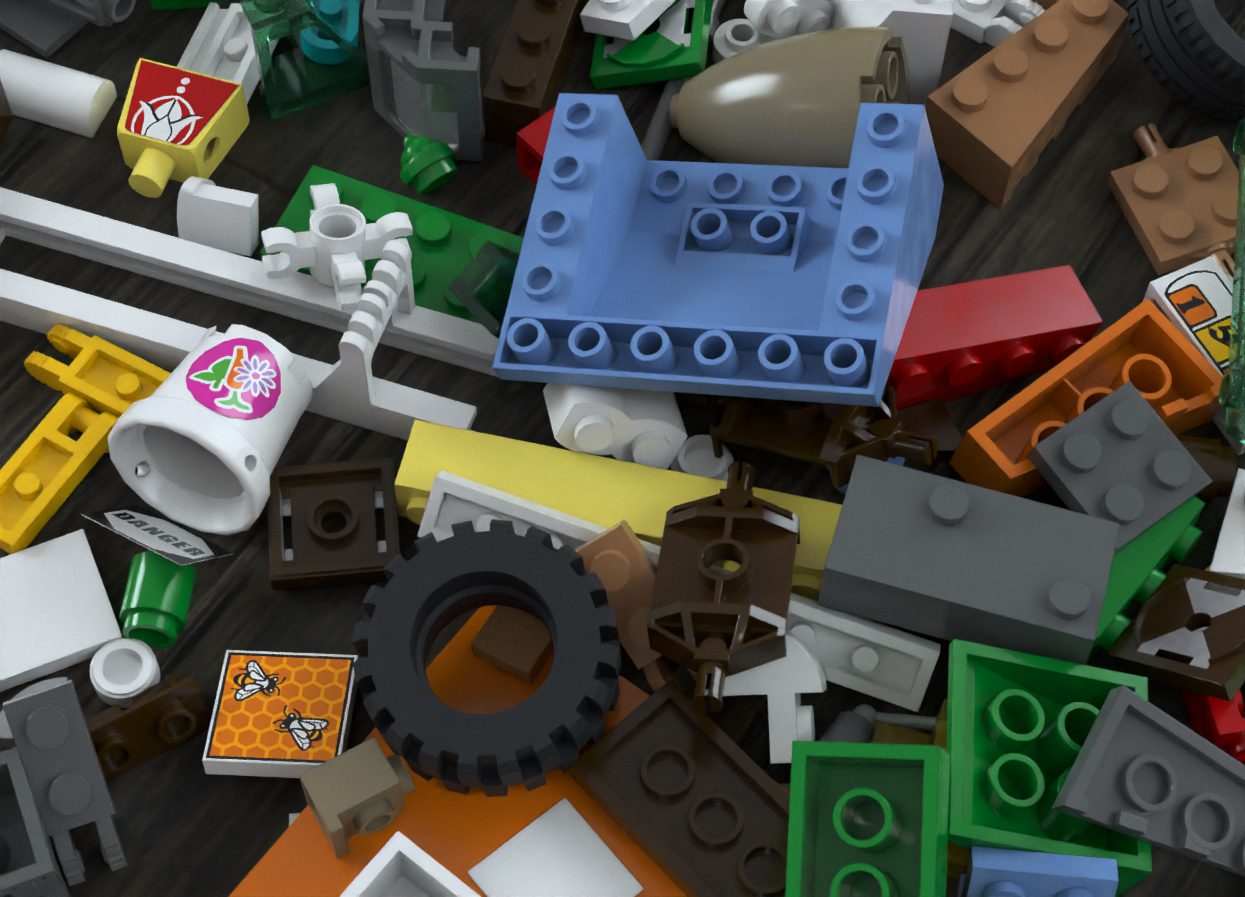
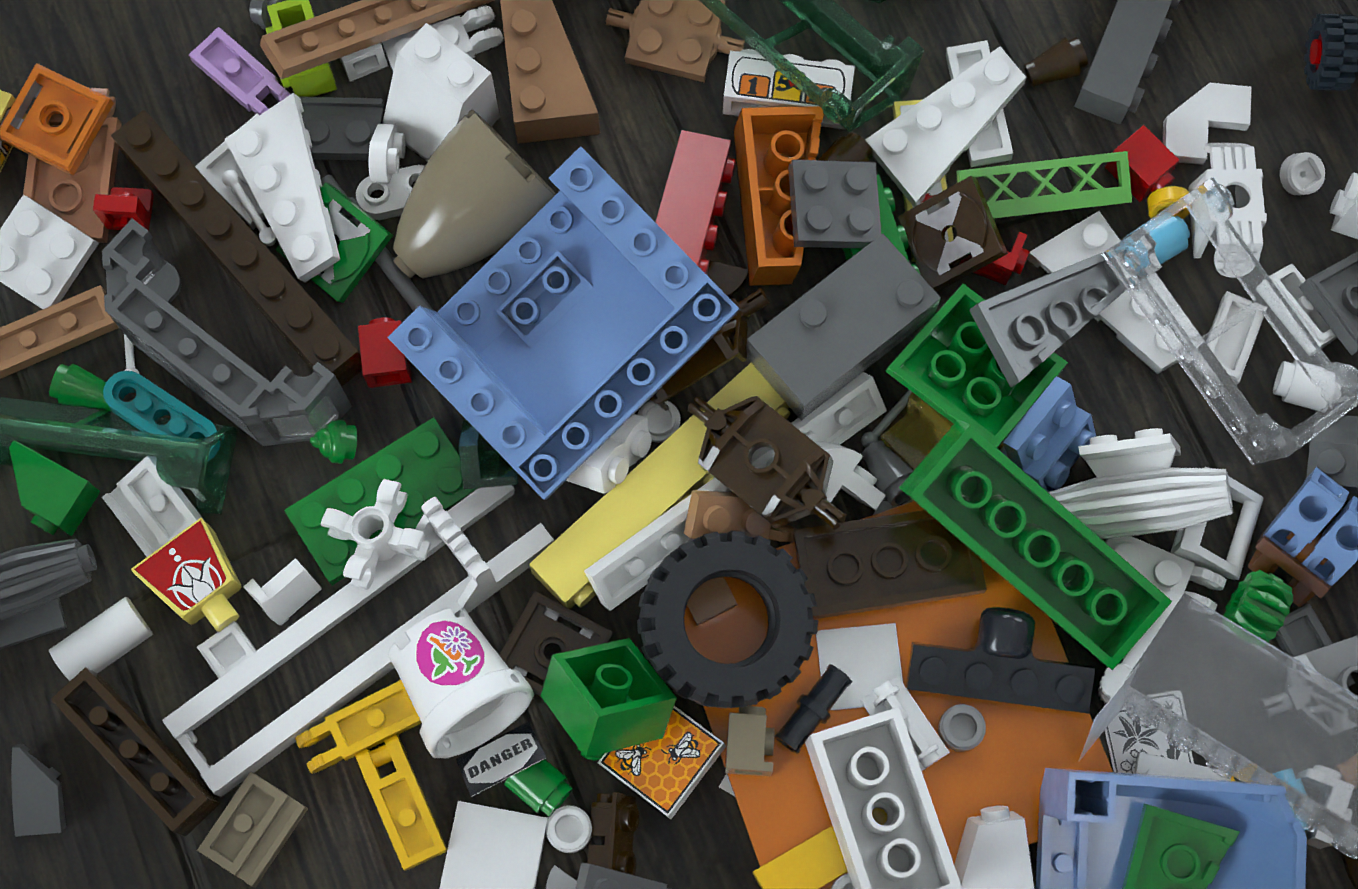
camera: 55 degrees left, 15 degrees up
none -> white tile [197,621,257,678]
none -> green brick [541,638,676,760]
none -> black pin [774,664,853,755]

